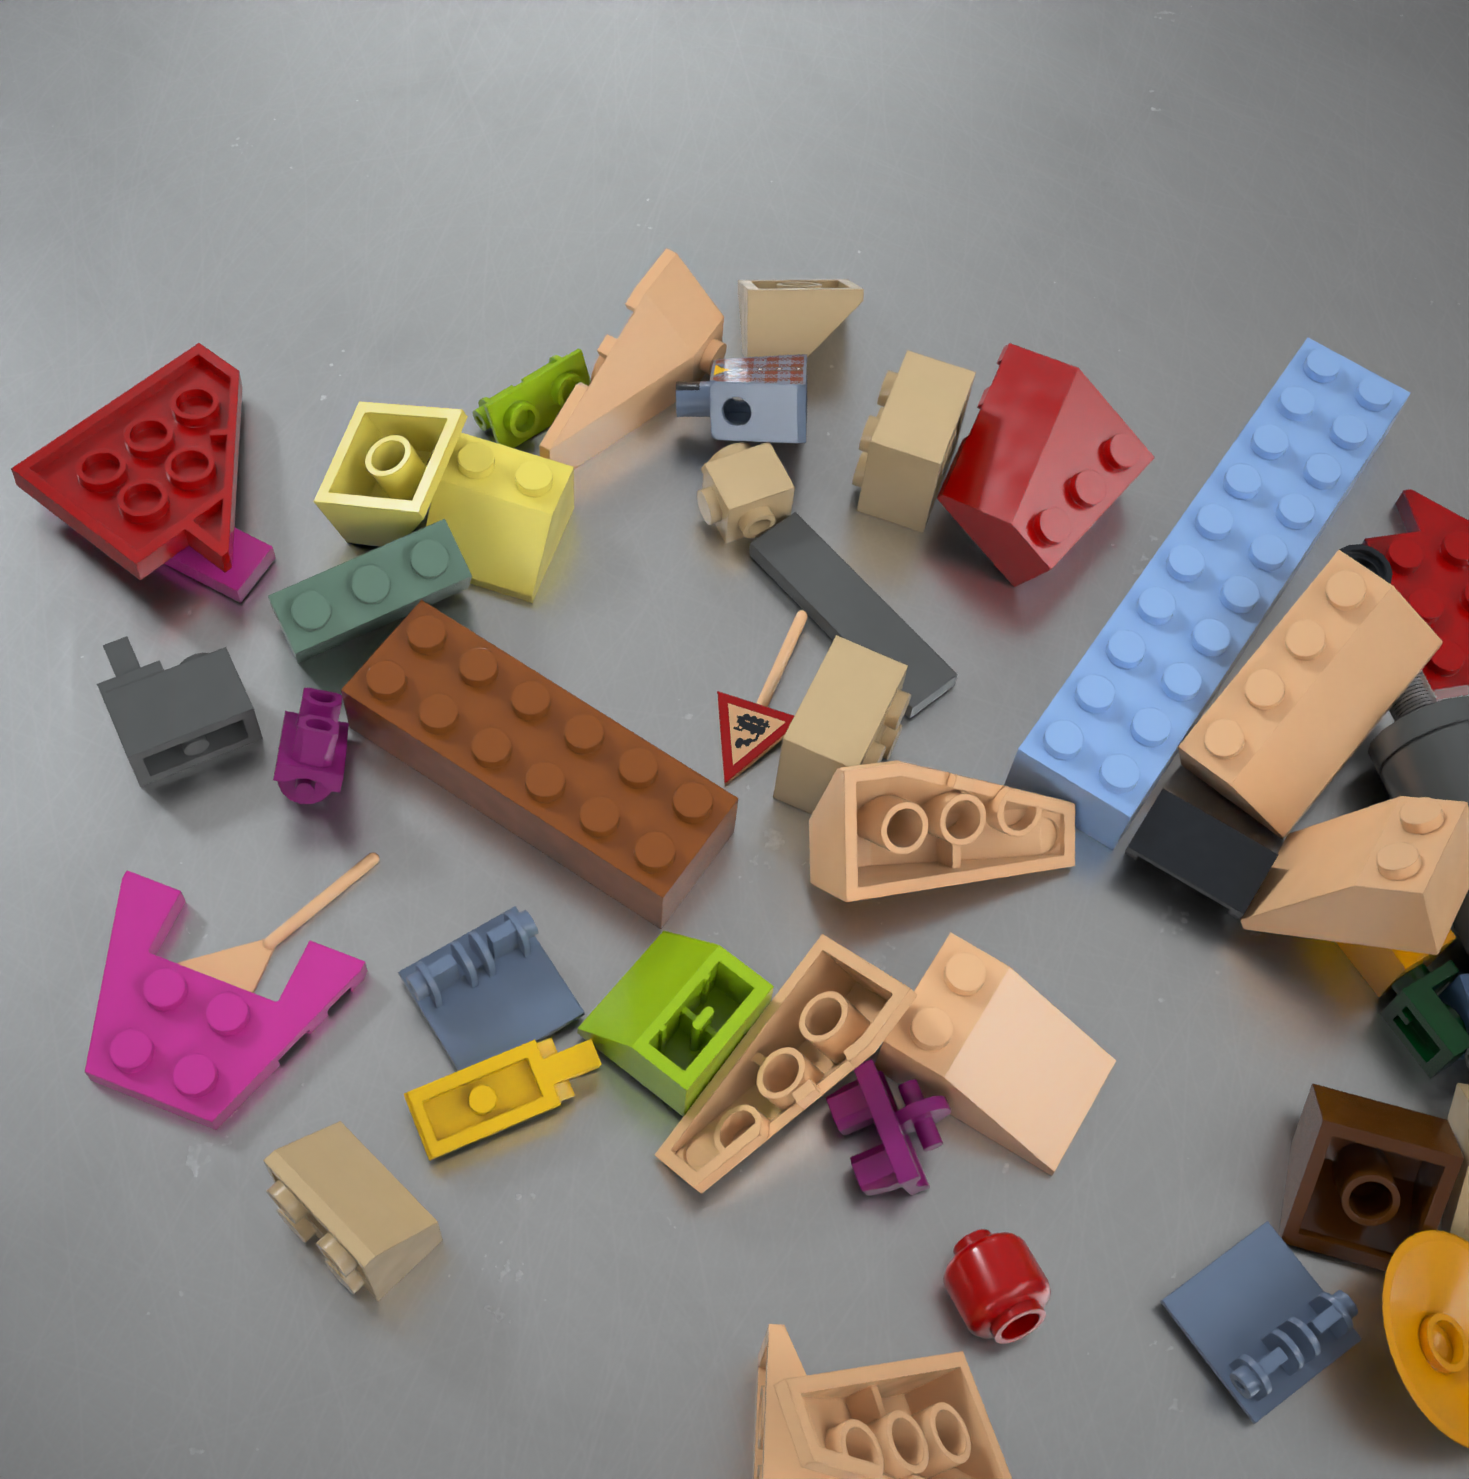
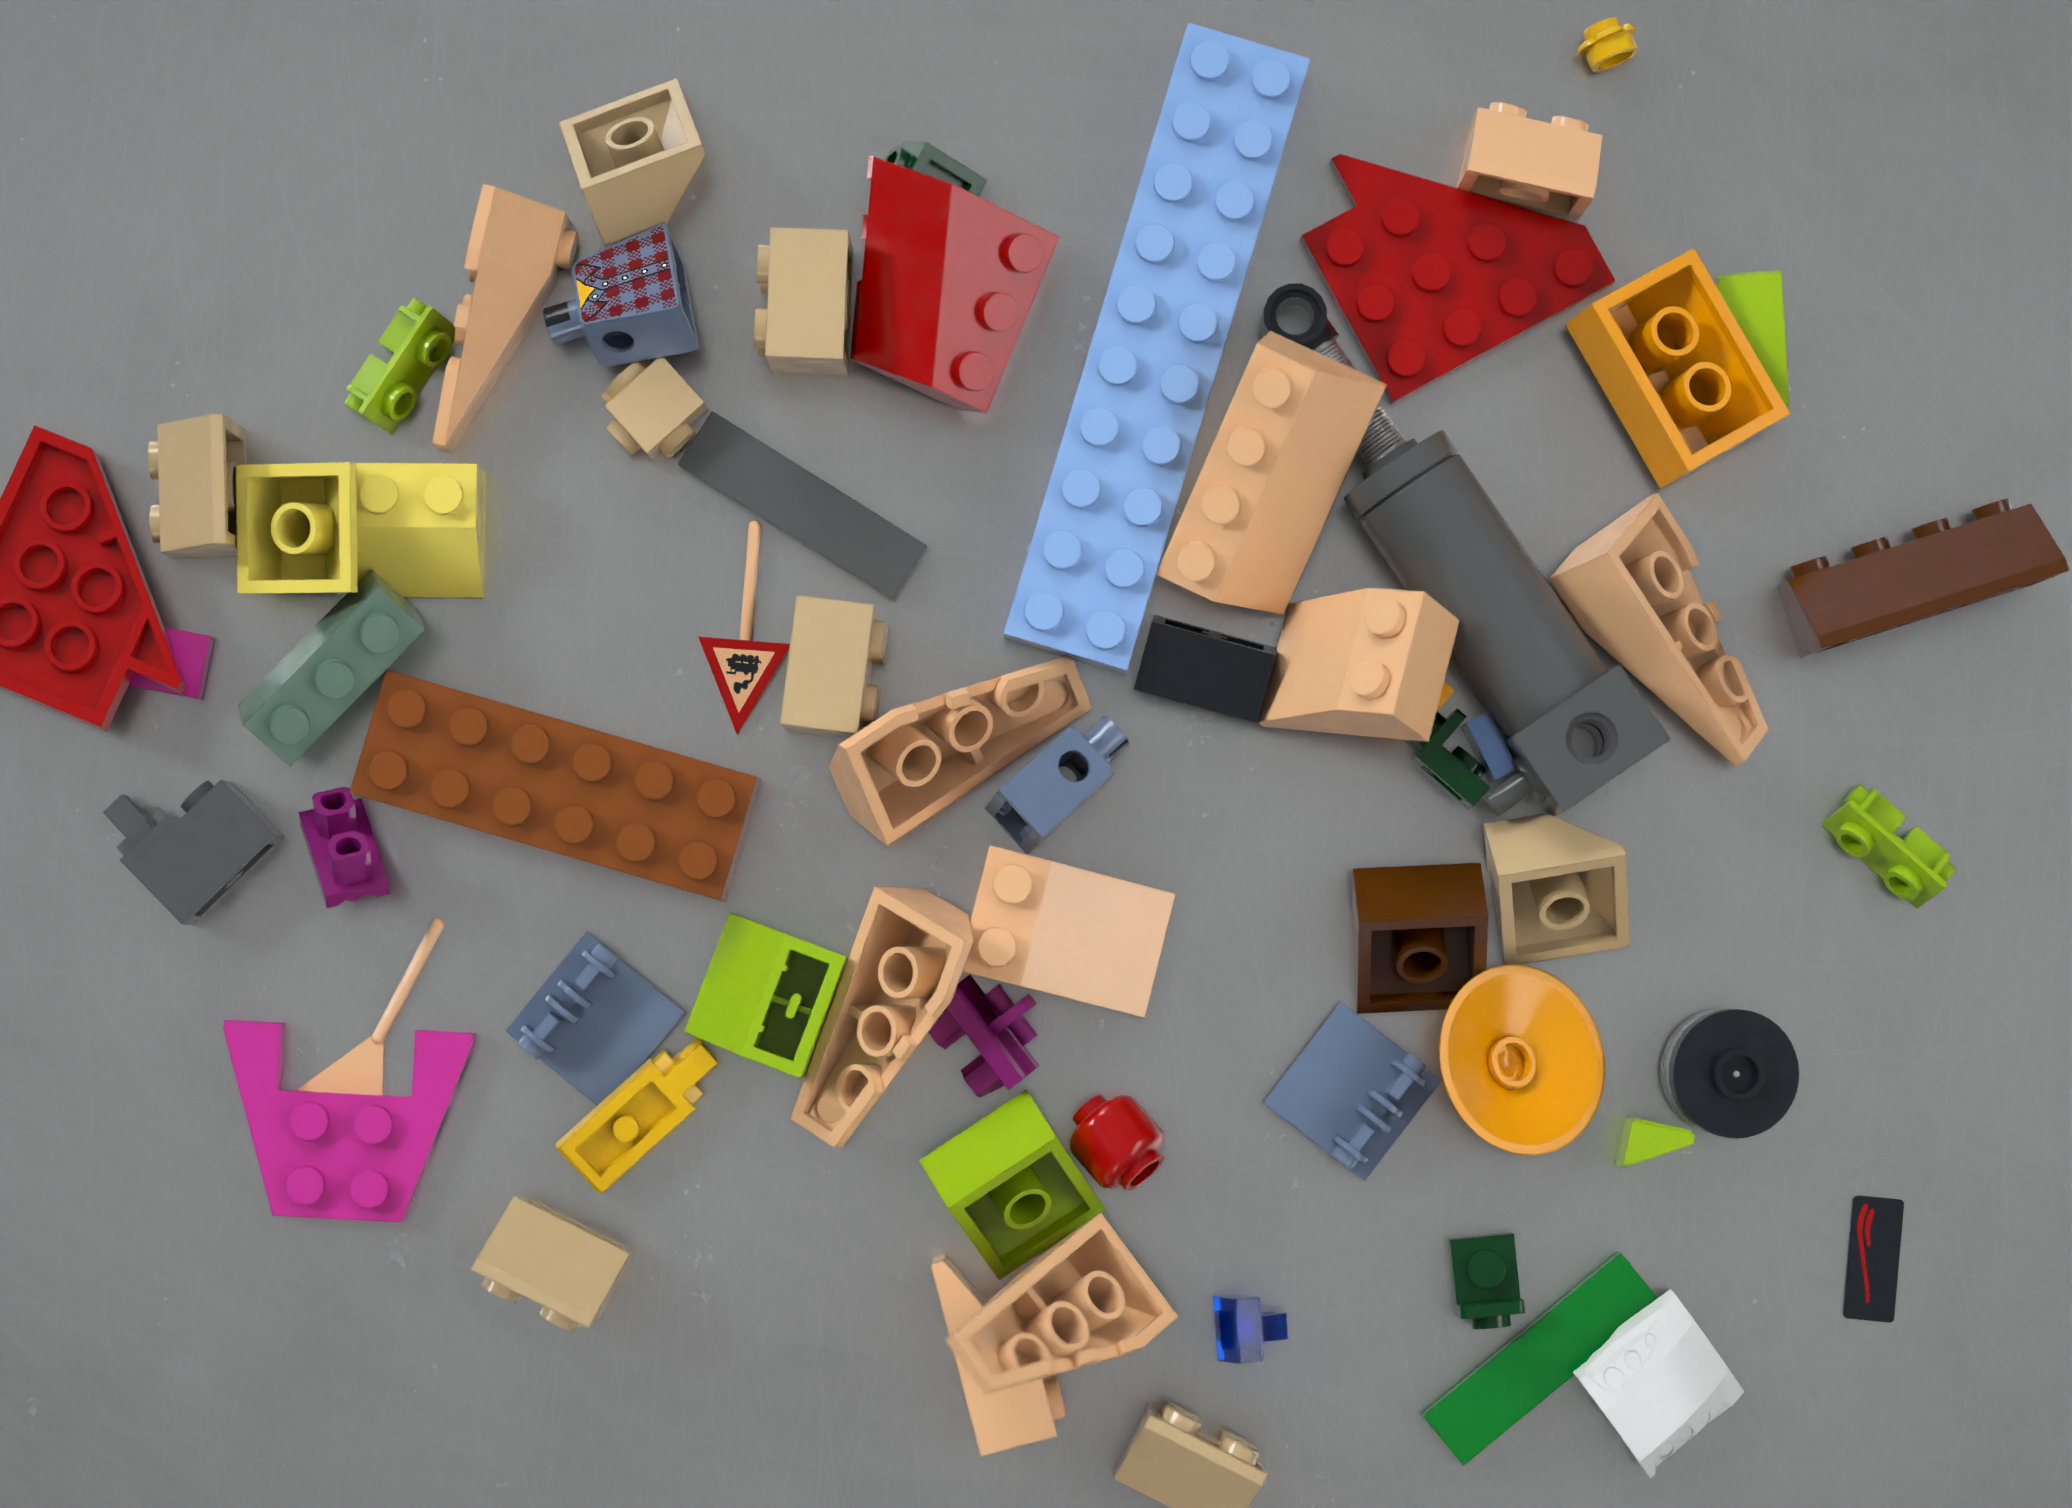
camera: 10 degrees left, 25 degrees up
none -> tan slope [148,414,246,558]
none -> lime slope [919,1090,1106,1280]
none -> sand blue torso [985,716,1129,855]

